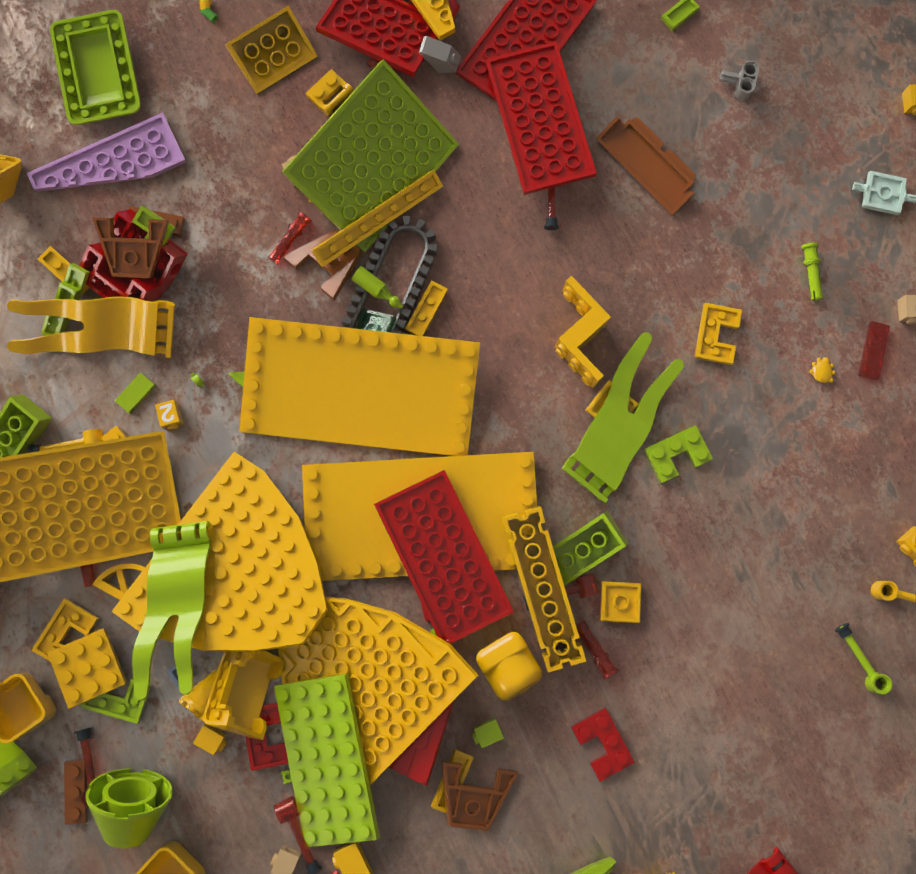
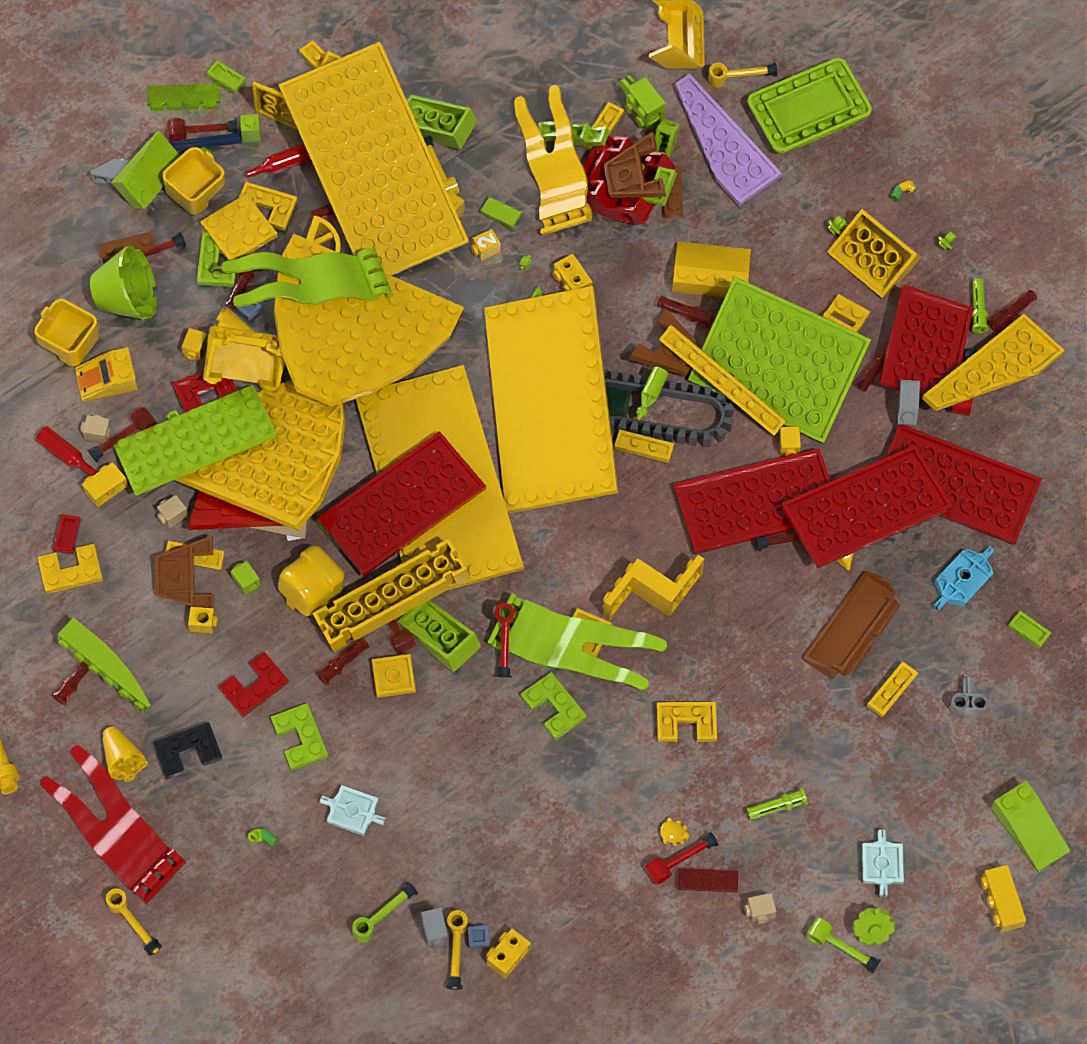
camera: 80 degrees right, 15 degrees down
none -> yellow slope [75,347,138,402]
none -> black plate [153,722,223,779]
none -> tan brick [157,495,188,529]
none -> yellow brick [188,607,218,634]
none -> clear red pin [225,269,256,310]
none -> red piece [245,143,311,178]
none -> arm [248,828,279,847]
none -> lime plate [271,703,328,771]
none -> light aqua plate [320,785,386,836]
none -> light grey slope [421,907,448,947]
none -> sand blue plate [468,925,490,949]
none -> red piece [495,603,517,678]
none -> yellow brick [553,254,593,291]
none -> lime brick [619,75,666,132]
none -> red piece [645,832,718,885]
none -> lime torso [655,119,681,159]
none -> yellow slope [672,242,751,298]
none -> red plate [673,448,831,555]
none -> yellow piece [708,62,777,88]
none -> yellow brick [779,427,801,456]
none -> lime plate [828,216,848,235]
none -> yellow plate [867,661,918,718]
none -> medium azure plate [933,546,994,610]
none -> lime slope [991,781,1070,872]

